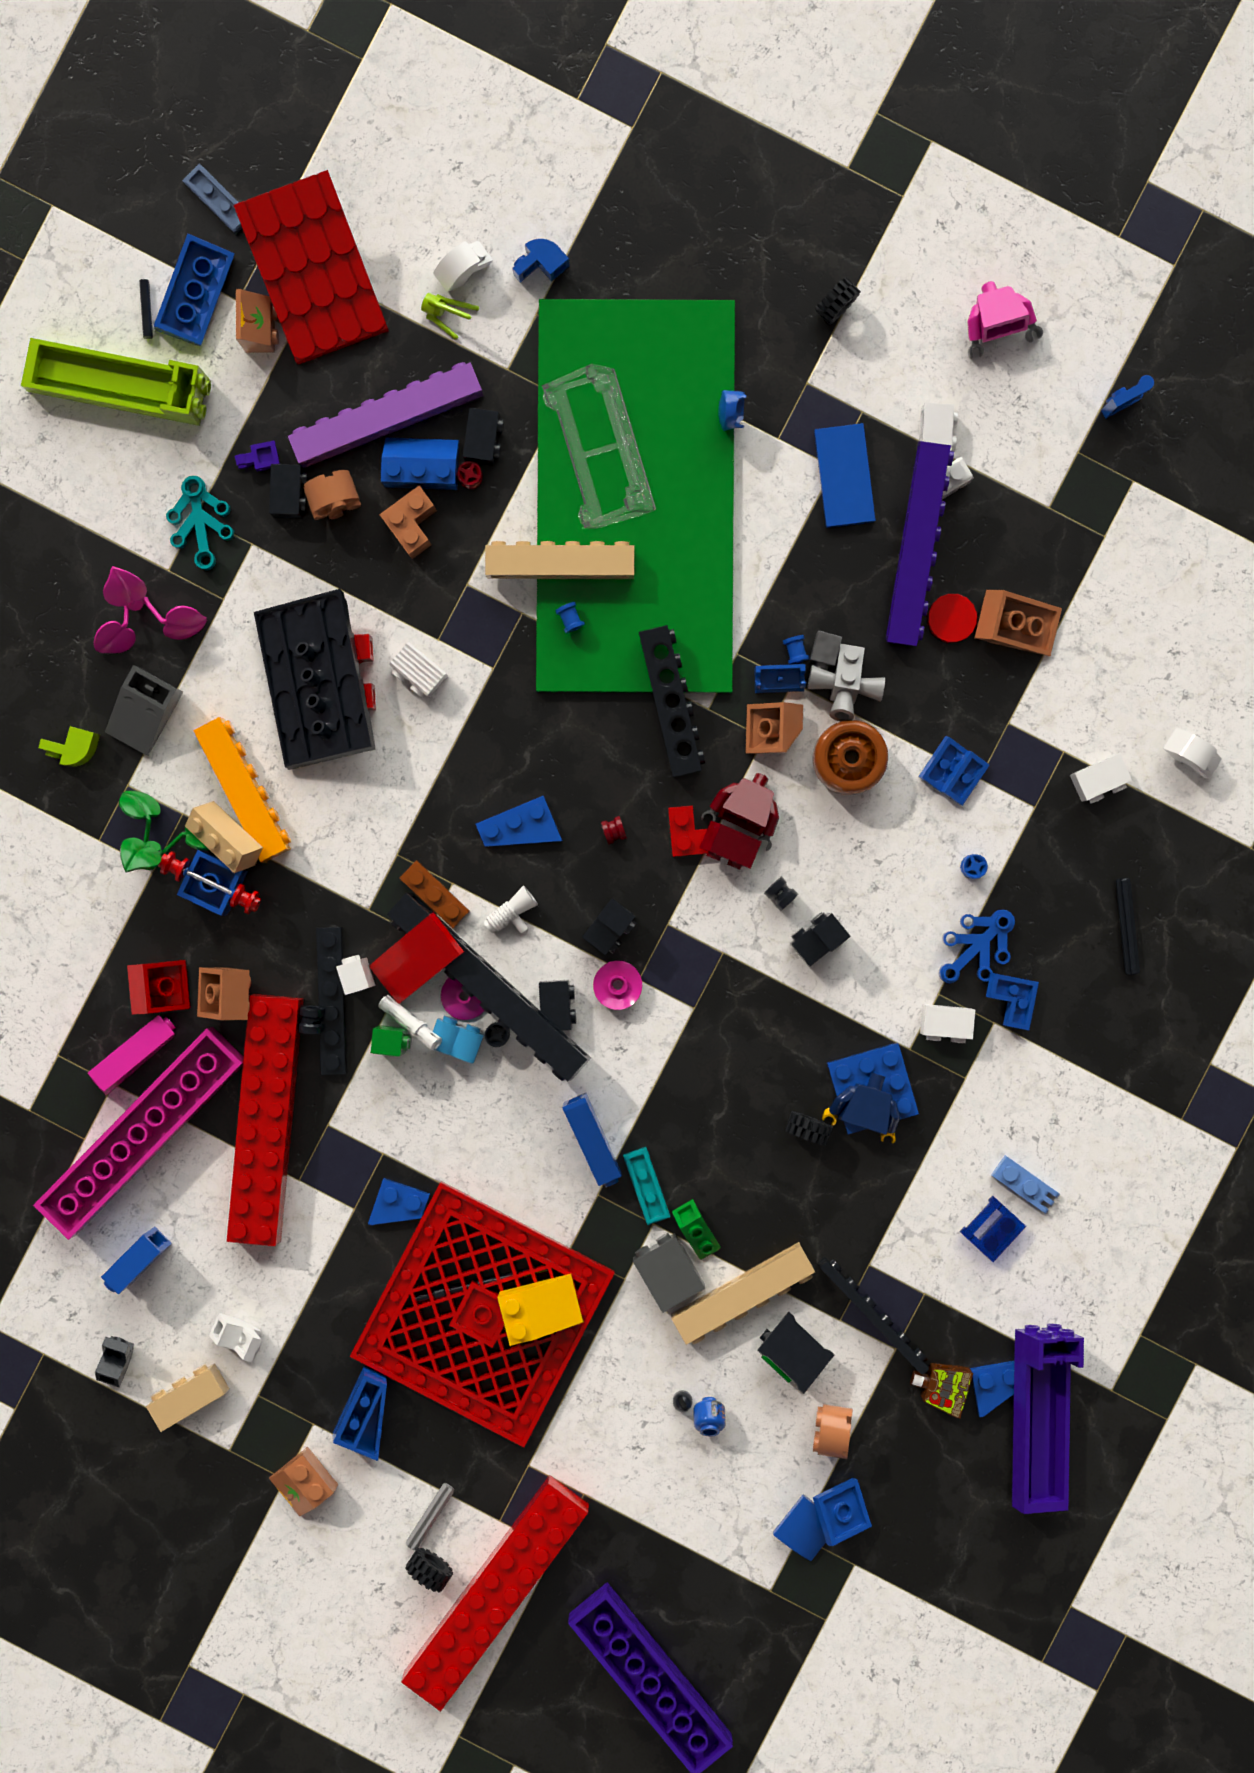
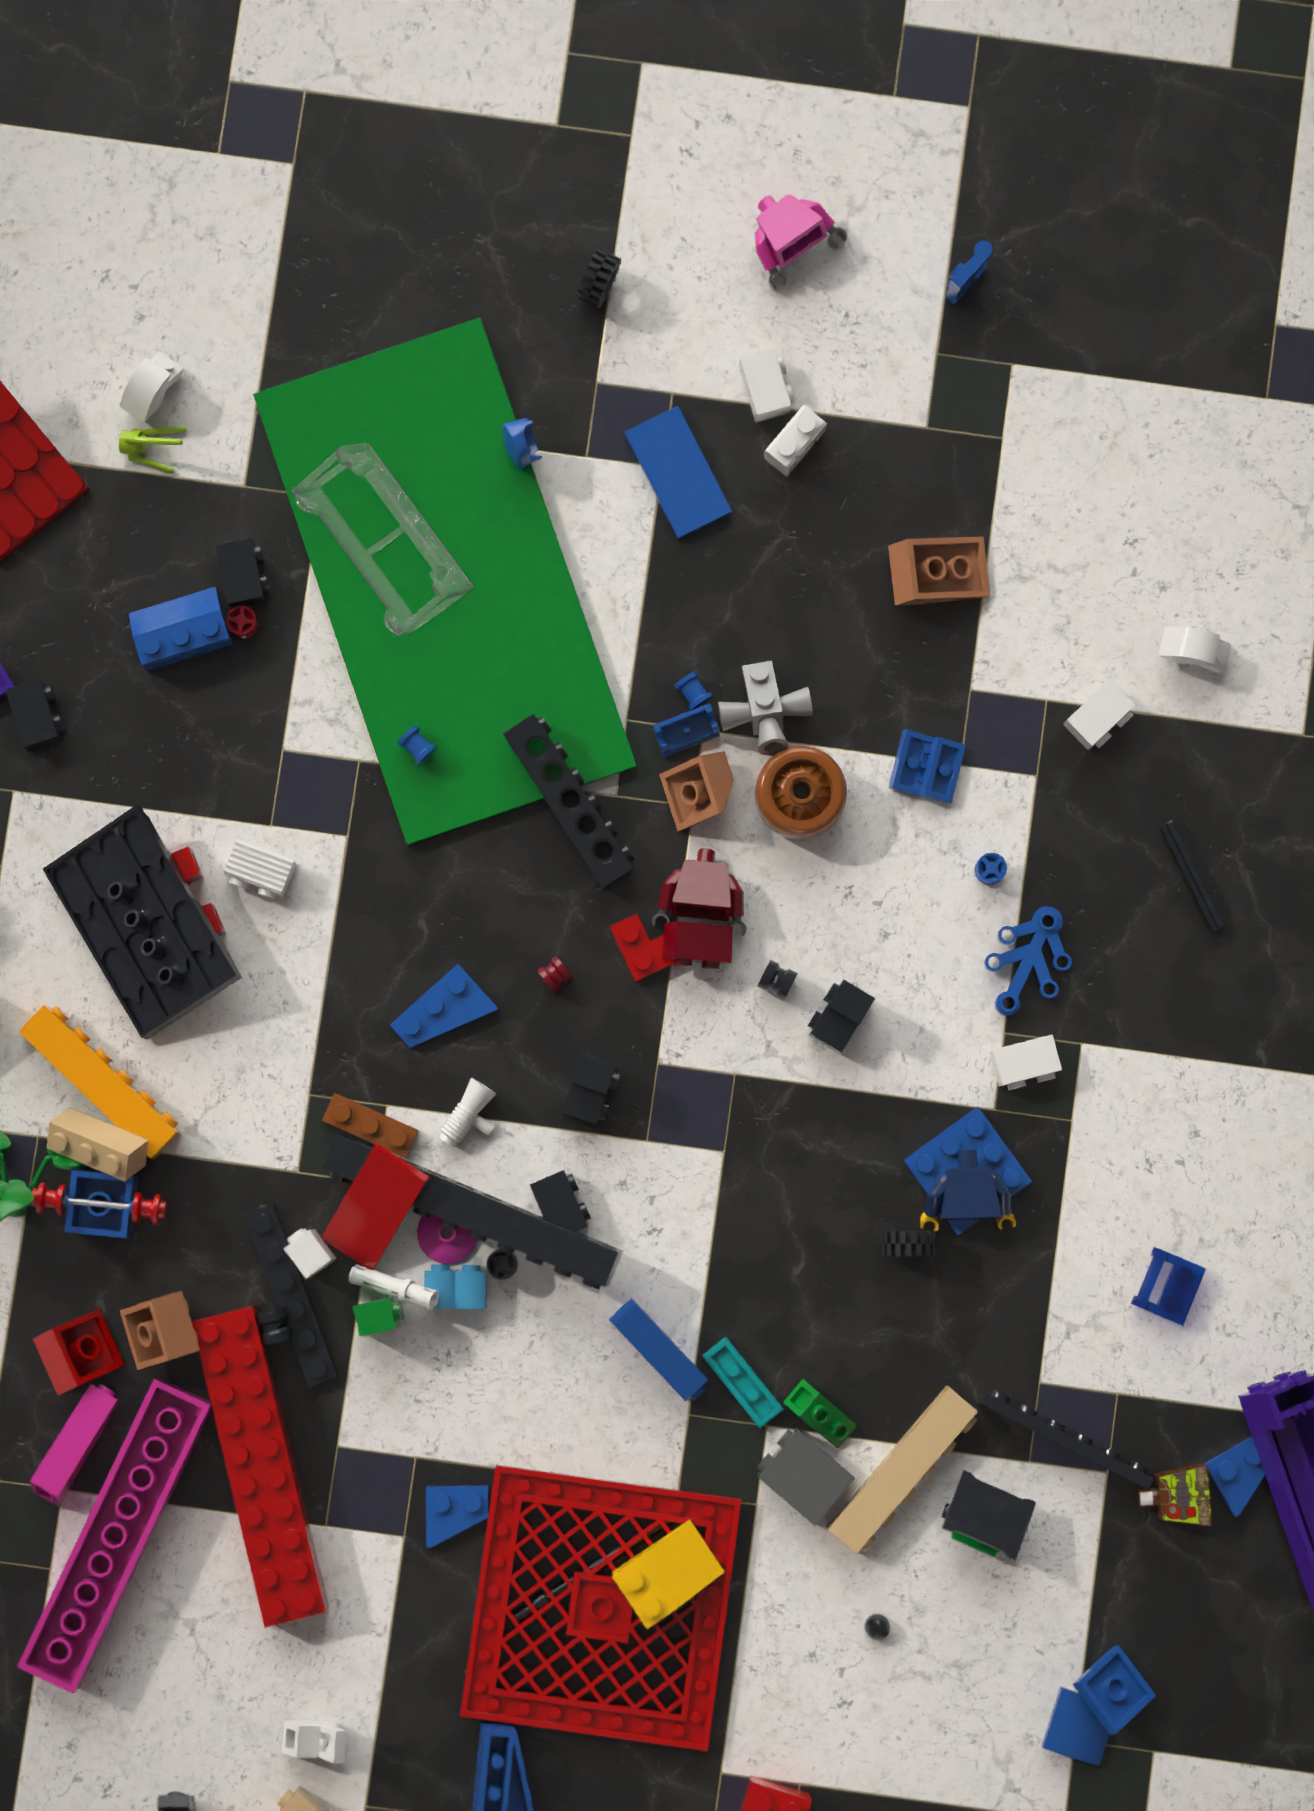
camera: 15 degrees left, 5 degrees down
blue brick [101,1227,172,1295] -> none
medium lavender brick [288,362,484,468] -> none
nougat brick [304,470,361,520] -> none
nougat brick [379,485,437,559] -> none
tan brick [485,541,634,579] -> none
blue brick [512,239,570,283] -> none
dark pink dish [593,961,642,1010] -> none
blue head [693,1397,726,1437] -> none
flat silver brick [809,631,842,671] -> none
nougat brick [813,1404,853,1459] -> none
dark purple brick [886,441,954,646] -> none
red tile [927,594,977,643] -> none
blue plate [986,973,1039,1030] -> none
medium blue hinge [991,1155,1060,1214] -> none

